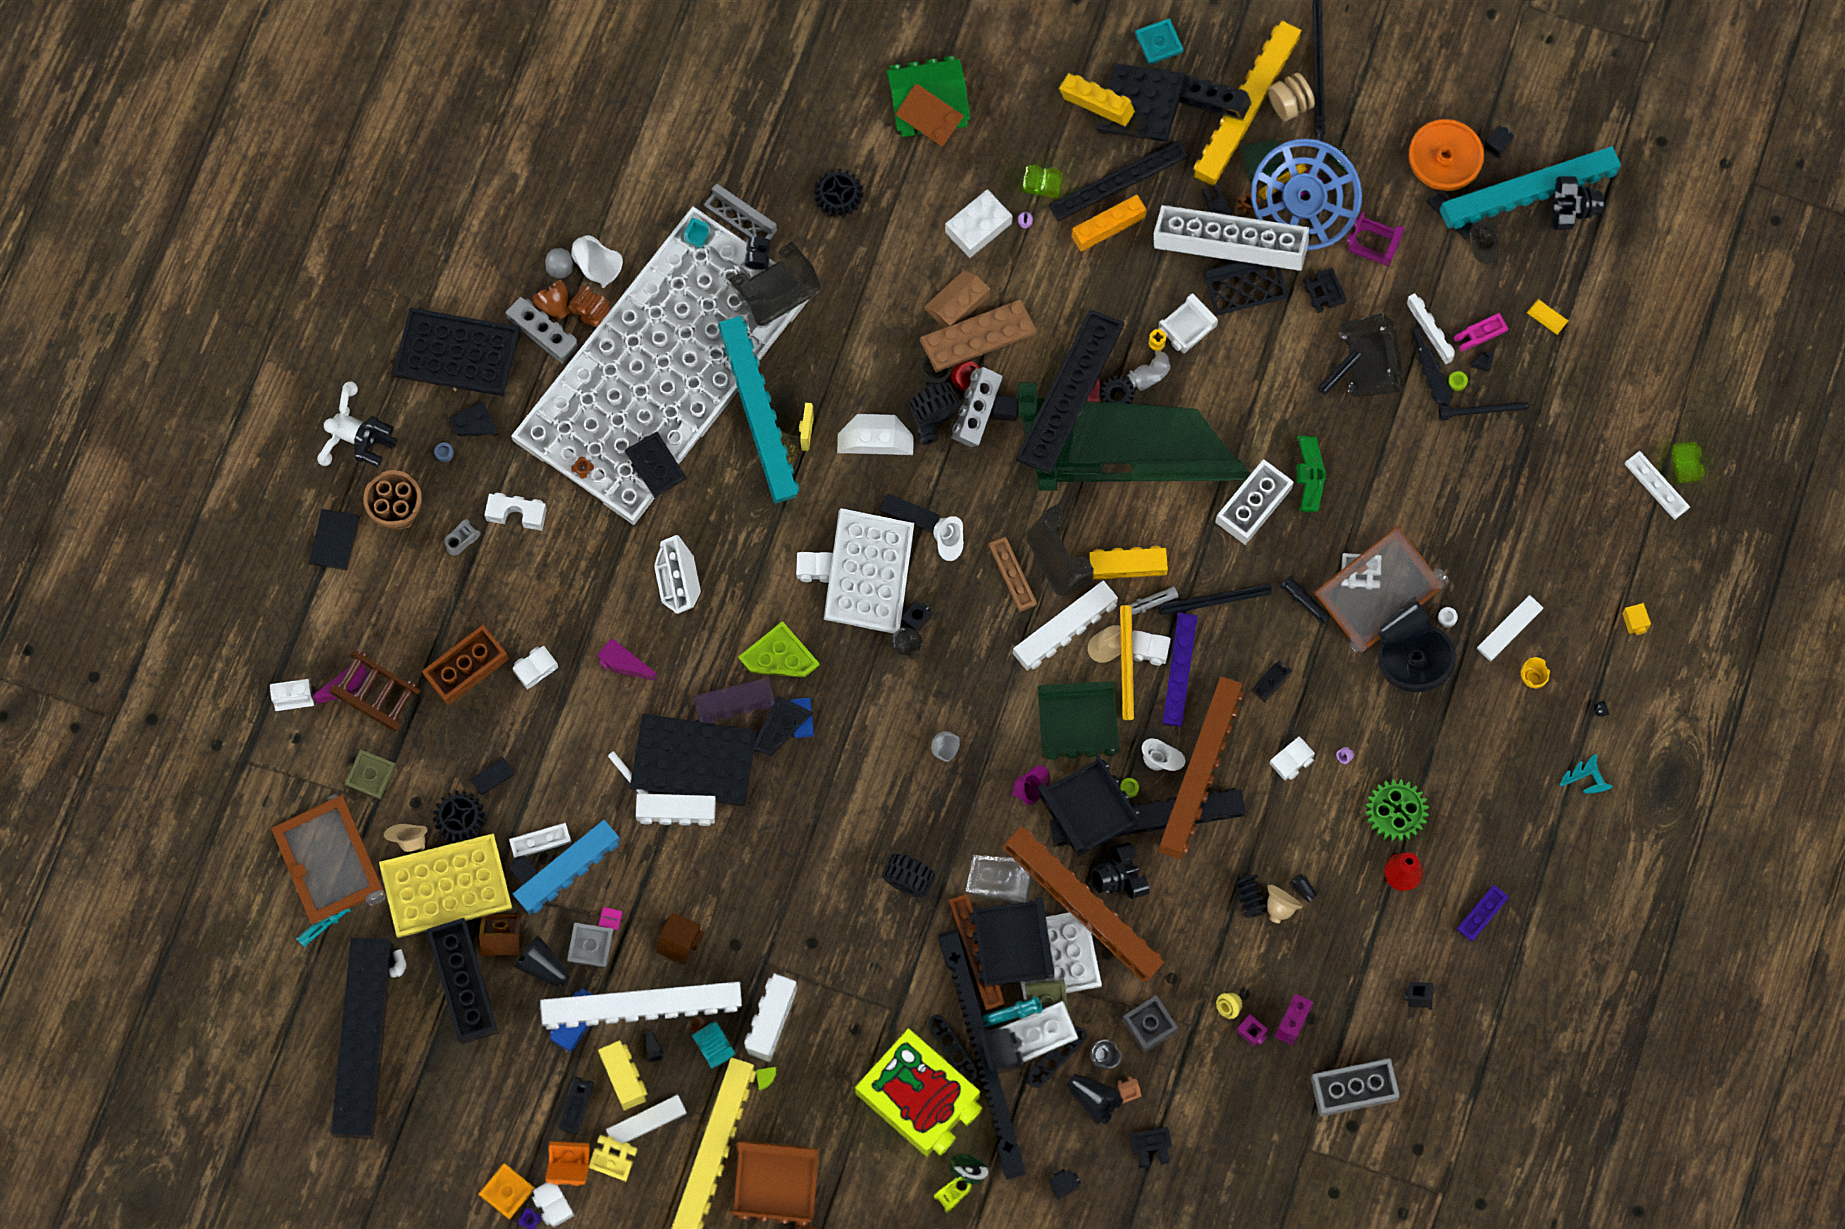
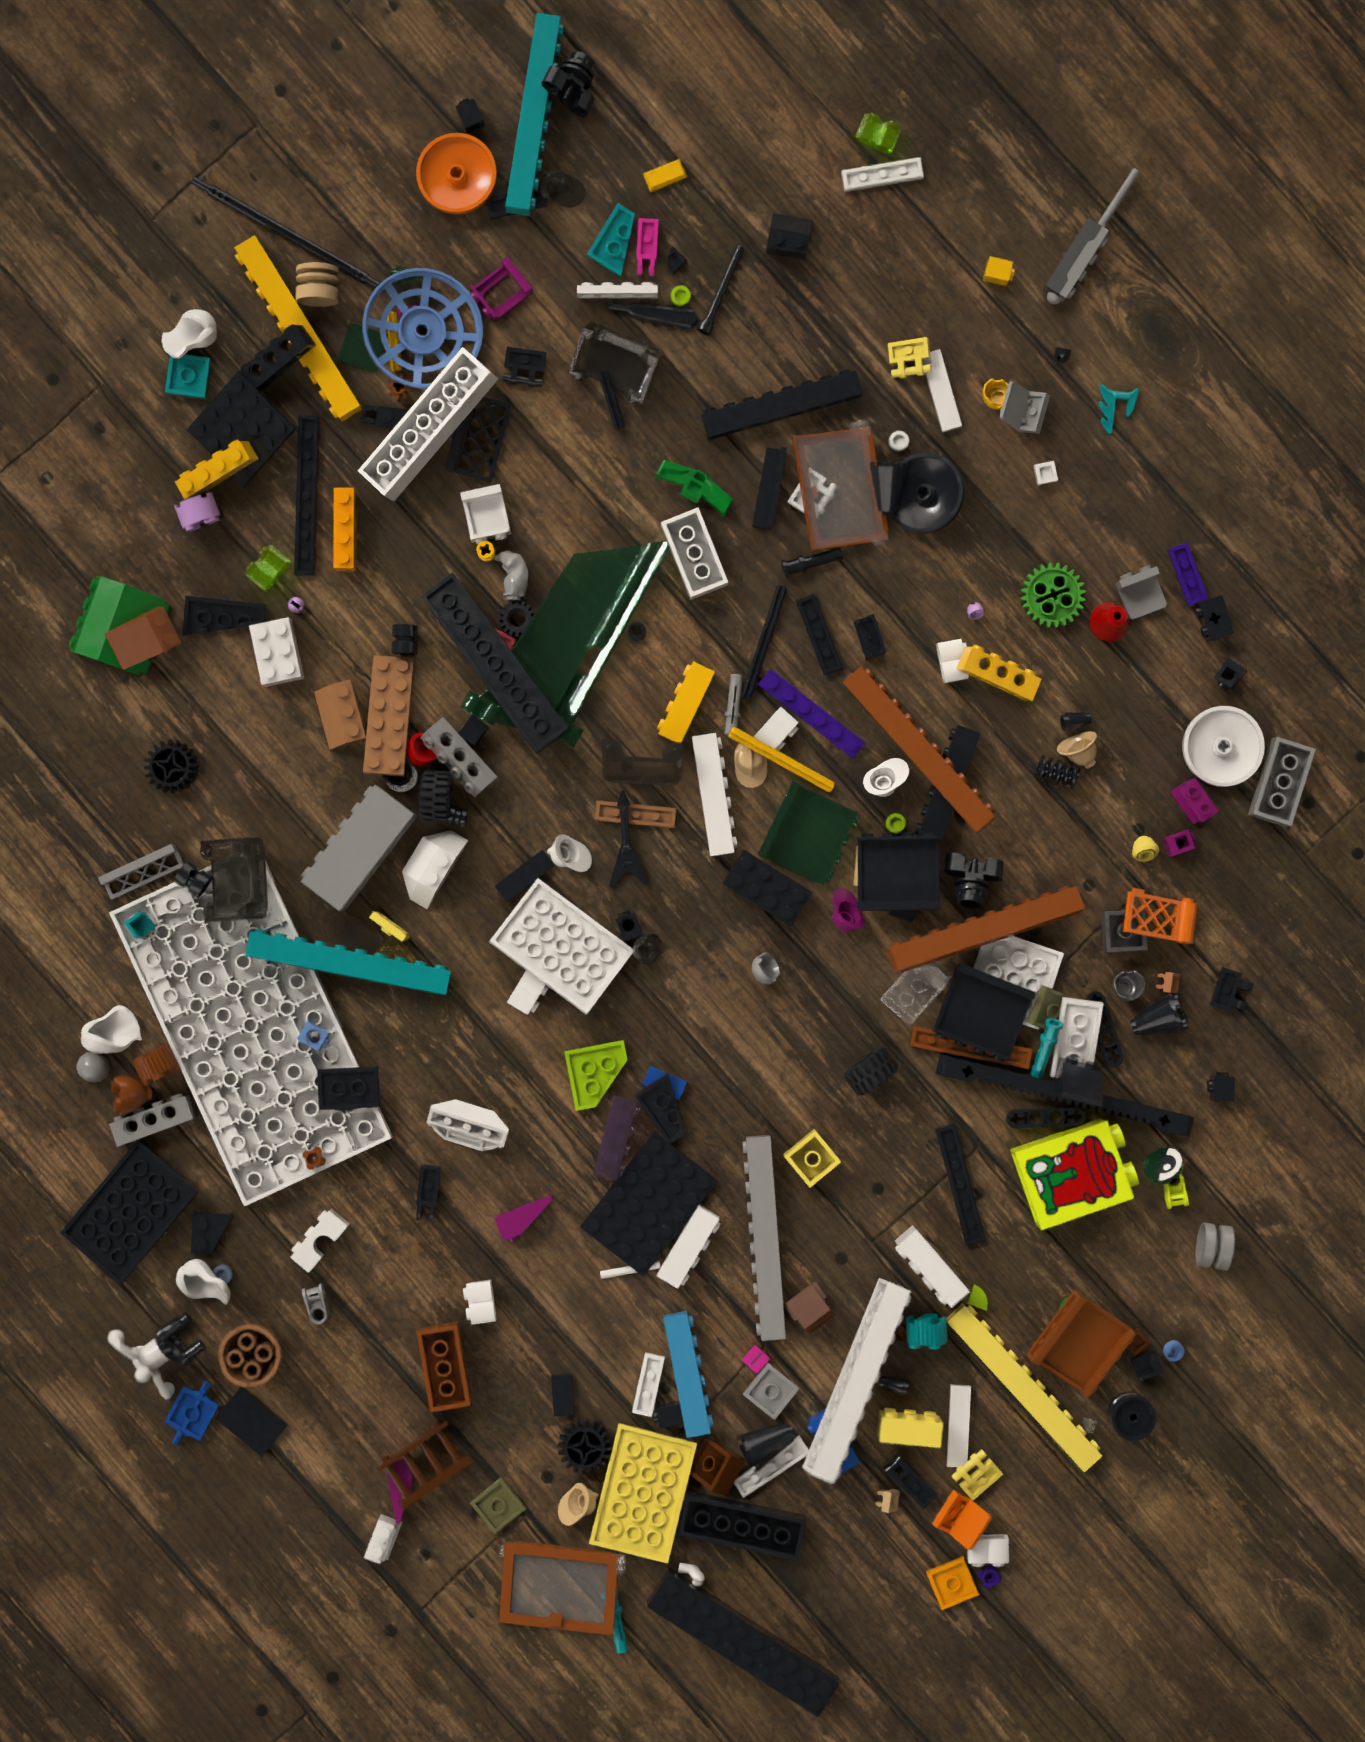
camera: 60 degrees left, 15 degrees up
none -> white piece [161,309,217,359]
none -> blue plate [164,1380,220,1446]
none -> lavender brick [174,492,221,531]
none -> white piece [176,1259,231,1305]
none -> black wing [182,596,267,636]
none -> medium blue brick [297,1021,331,1051]
none -> light grey brick [301,785,418,911]
none -> black wheel [391,624,418,655]
none -> black hinge [416,1164,441,1222]
none -> teal wing [586,203,635,277]
none -> black piece [609,790,648,887]
none -> black bush [628,622,646,641]
none -> black brick [701,369,863,441]
none -> black brick [722,850,812,926]
none -> white tile [734,1435,809,1498]
none -> light grey brick [742,1135,786,1341]
none -> black fence [752,447,787,530]
none -> black slope [766,213,812,260]
none -> light yellow brick [783,1129,841,1188]
none -> black tile [795,594,843,676]
none -> tan tile [876,1489,900,1513]
none -> light yellow plate [888,337,932,379]
none -> black tile [935,1124,986,1246]
none -> yellow brick [956,645,1041,701]
none -> light grey bracket [1000,381,1050,434]
none -> white plate [1033,461,1058,486]
none -> piece [1043,168,1140,305]
none -> light grey bracket [1115,565,1167,620]
none -> orange piece [1123,888,1198,944]
none -> white dish [1182,706,1265,787]
none -> black brick [1194,595,1234,643]

